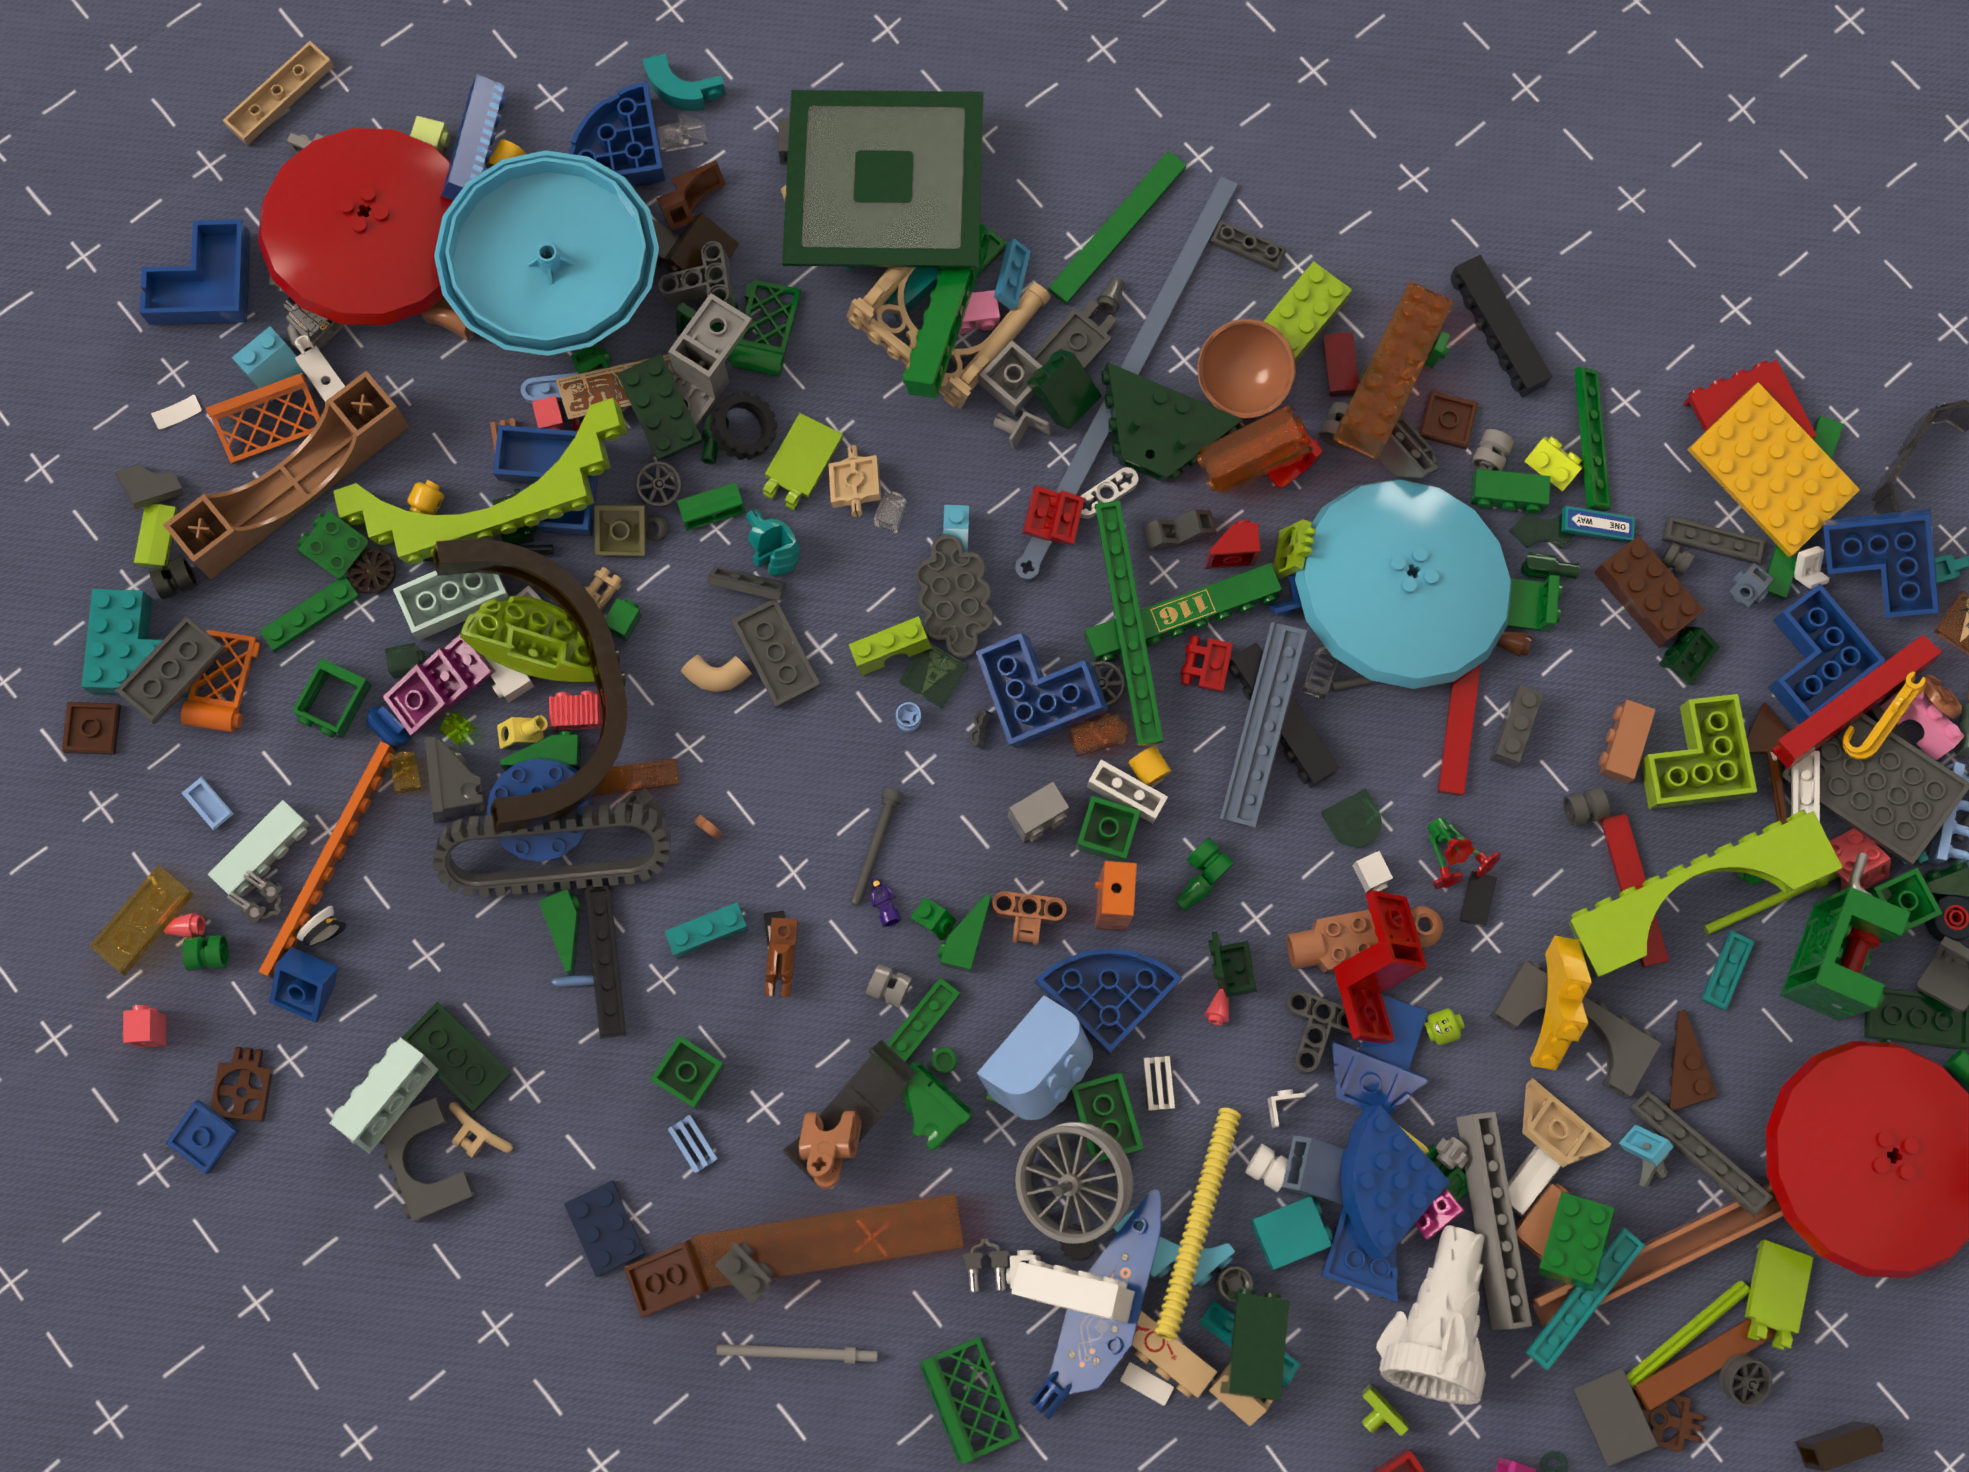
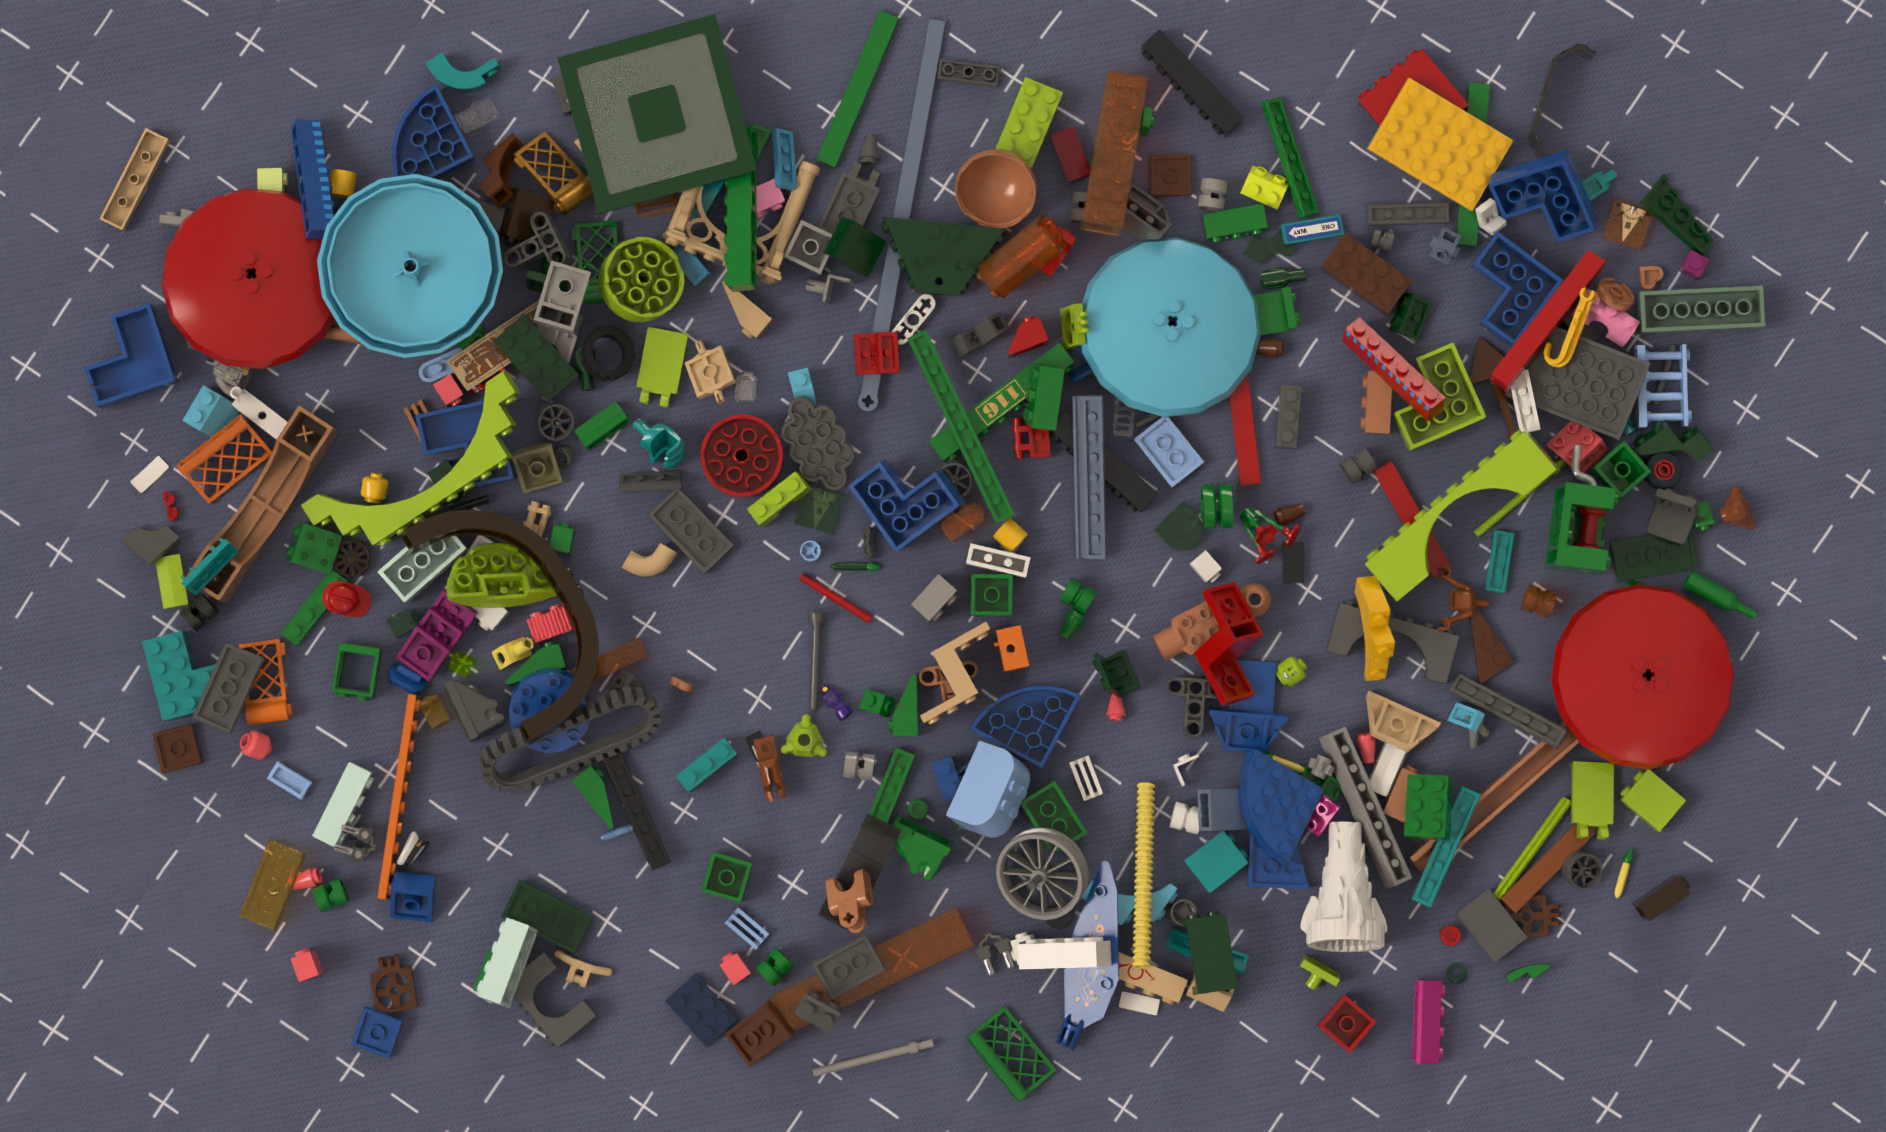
camera: 10 degrees left, 10 degrees up
none -> red piece [162,491,179,522]
none -> teal plate [181,537,239,596]
none -> coral head [240,731,272,760]
none -> red piece [322,581,371,617]
none -> pearl gold piece [513,132,593,215]
none -> lime brick [598,237,684,323]
none -> clear orange tile [635,194,677,218]
none -> dark azure plate [674,245,710,287]
none -> red brick [700,414,784,498]
none -> coral brick [720,952,751,985]
none -> tan slope [722,281,773,339]
none -> green wheel [756,948,795,986]
none -> lime rock [781,714,827,757]
none -> red bar [799,573,873,623]
none -> dark grey tile [812,934,886,1000]
none -> dark green piece [831,562,881,571]
none -> tan bracket [920,622,990,725]
none -> blue brick [932,756,969,801]
none -> green brick [1023,363,1065,431]
none -> light blue plate [1134,417,1204,488]
none -> green wheel [1200,483,1233,530]
none -> reddish brown cone [1274,503,1306,526]
none -> red brick [1342,317,1446,421]
none -> coral cone [1356,732,1376,763]
none -> dark orange piece [1437,566,1488,632]
none -> red tile [1440,925,1461,946]
none -> clear orange wheel [1521,584,1557,619]
none -> light yellow piece [1614,849,1633,898]
none -> lime brick [1619,769,1686,832]

